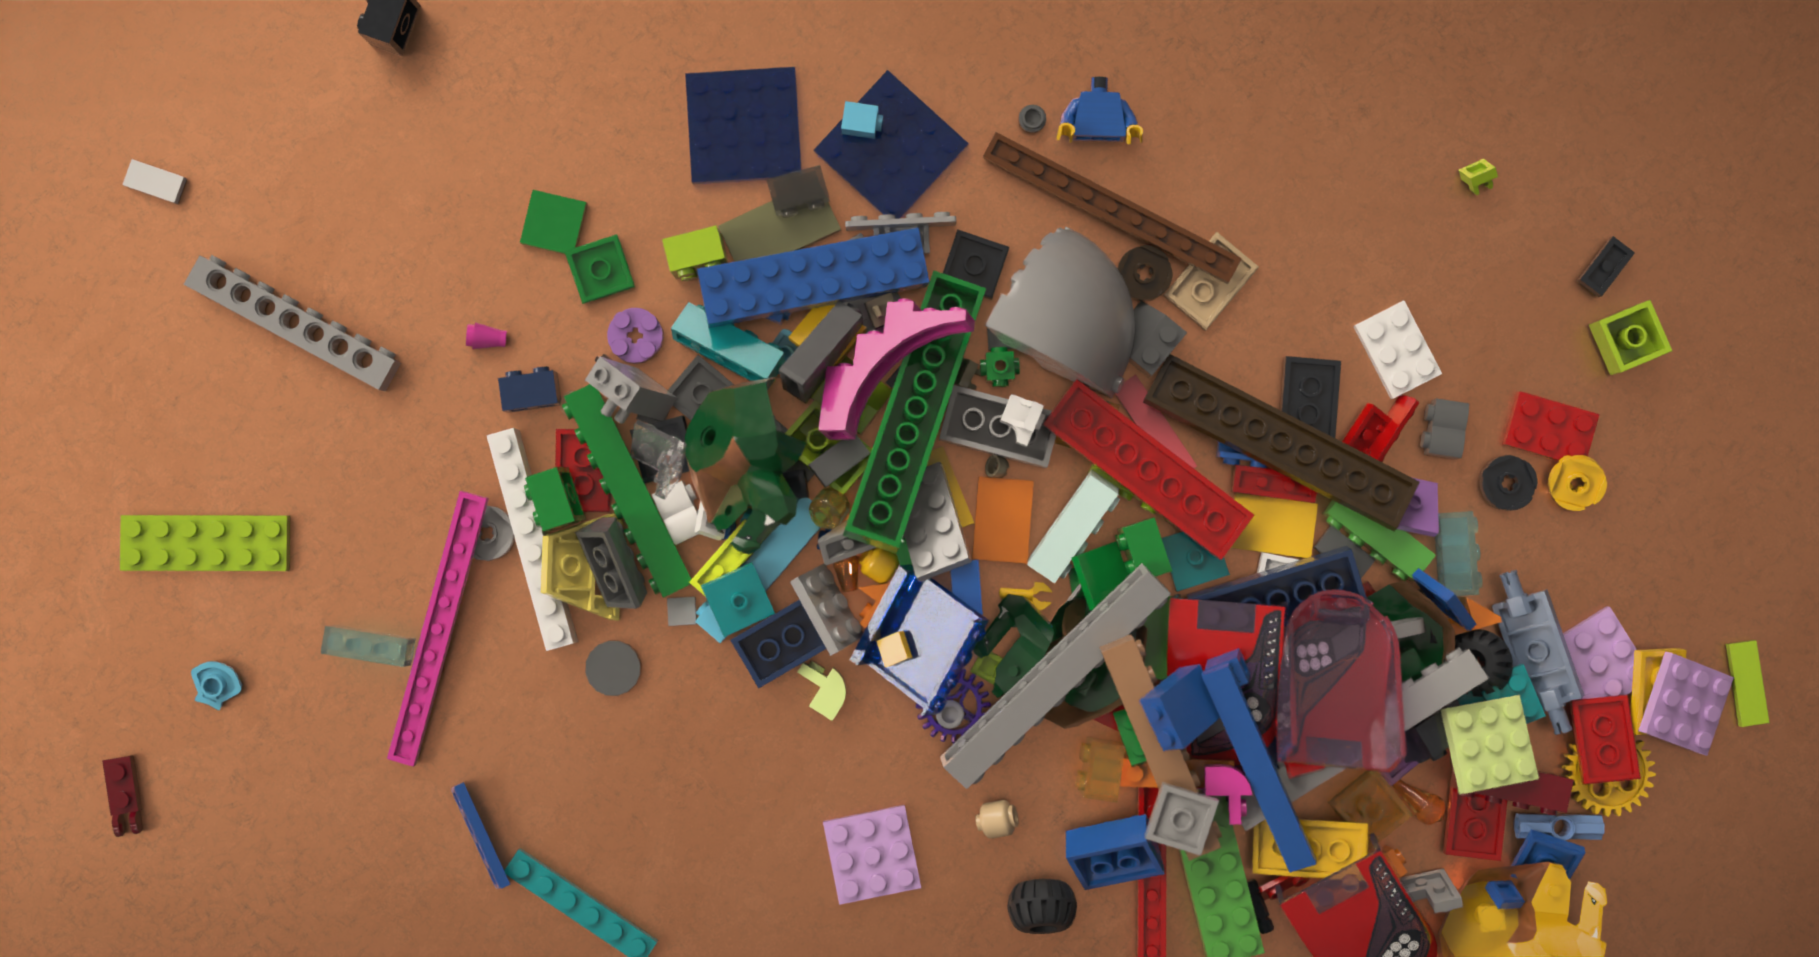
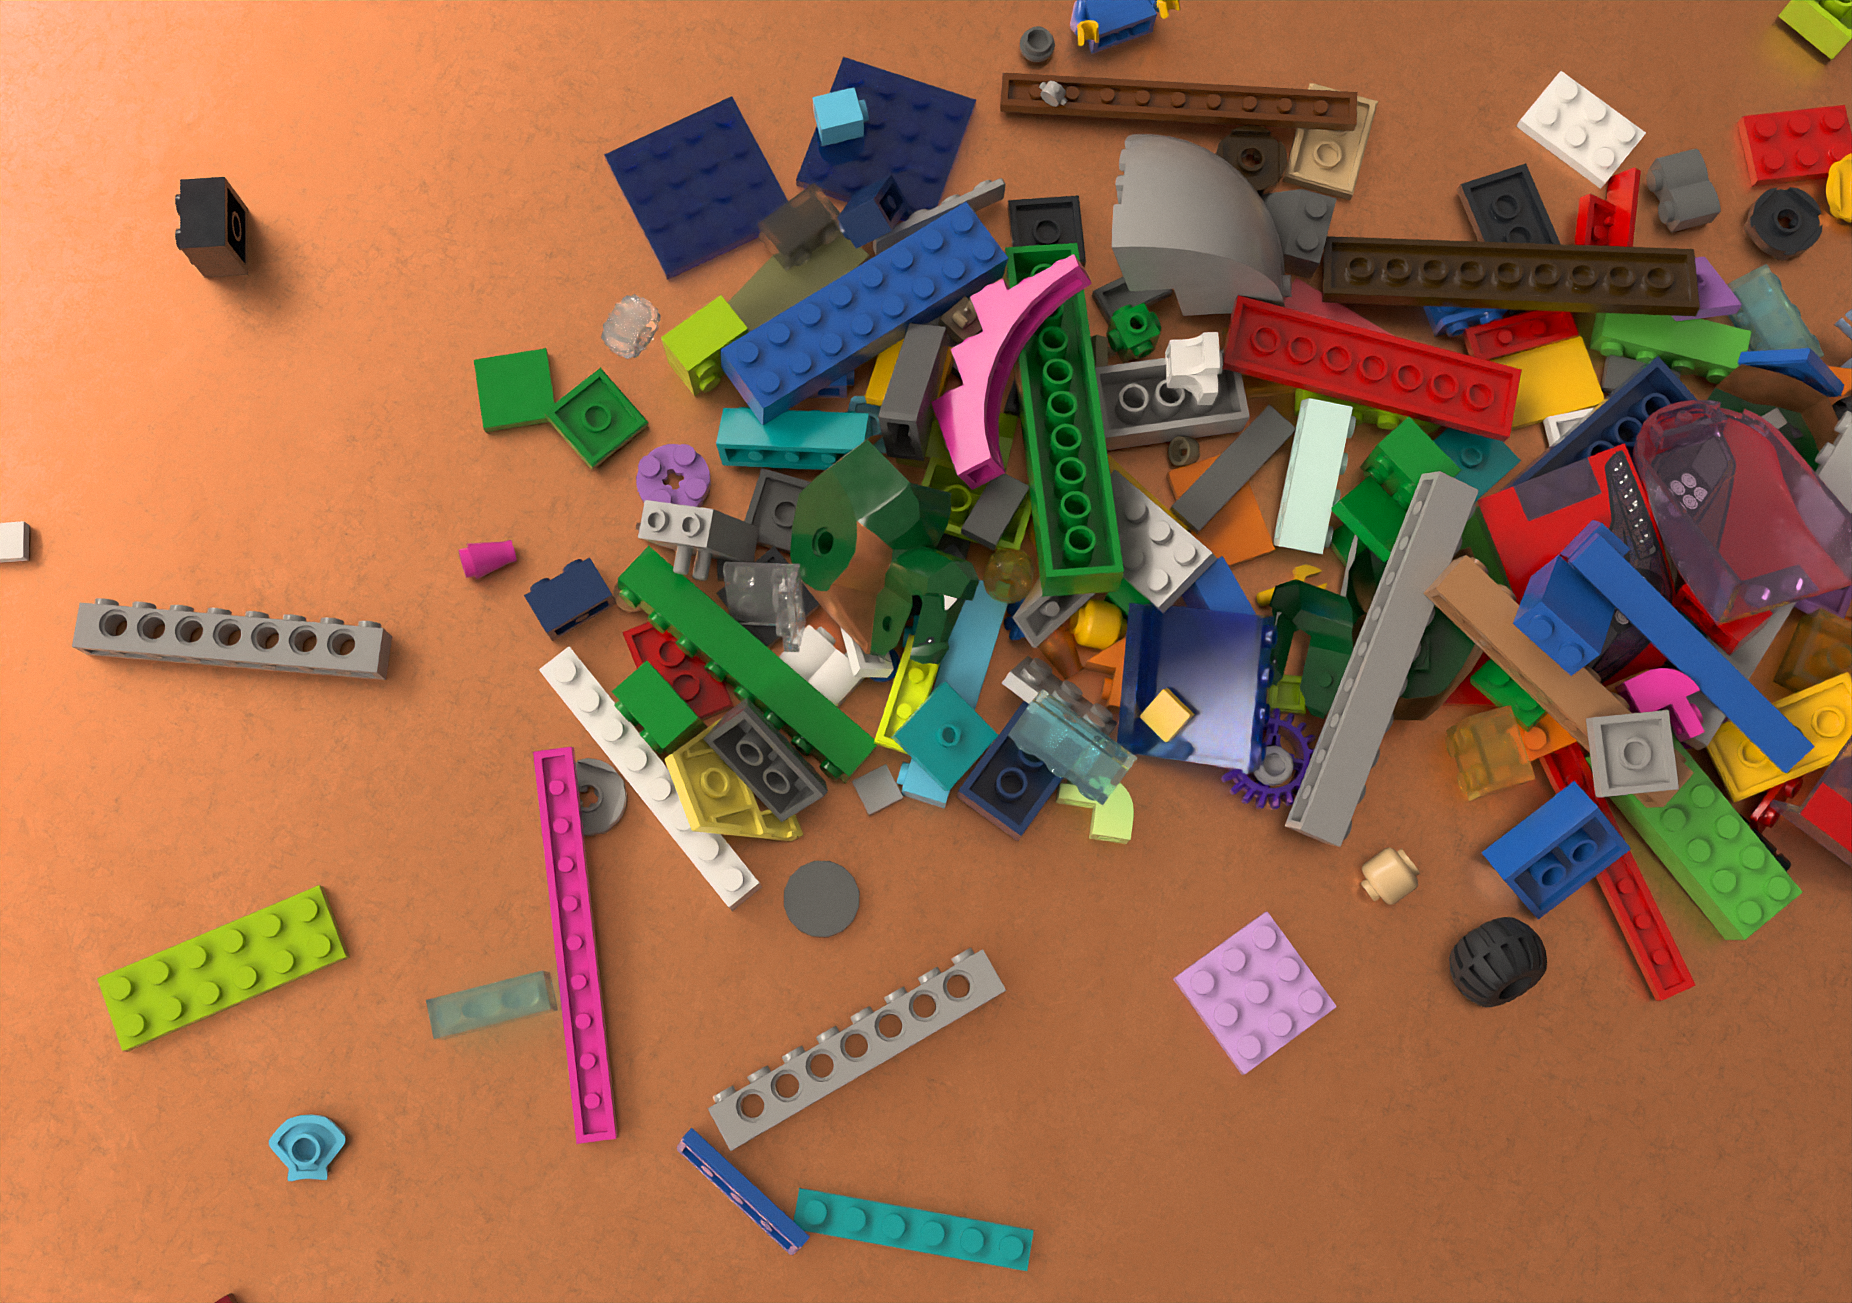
camera: 25 degrees left, 10 degrees down
none -> clear gear [601,294,661,359]
none -> light grey brick [708,948,1006,1151]
none -> dark blue brick [837,174,909,249]
none -> clear light blue brick [1007,689,1137,805]
none -> light grey piece [1039,81,1067,107]
none -> dark grey tile [1170,405,1296,534]

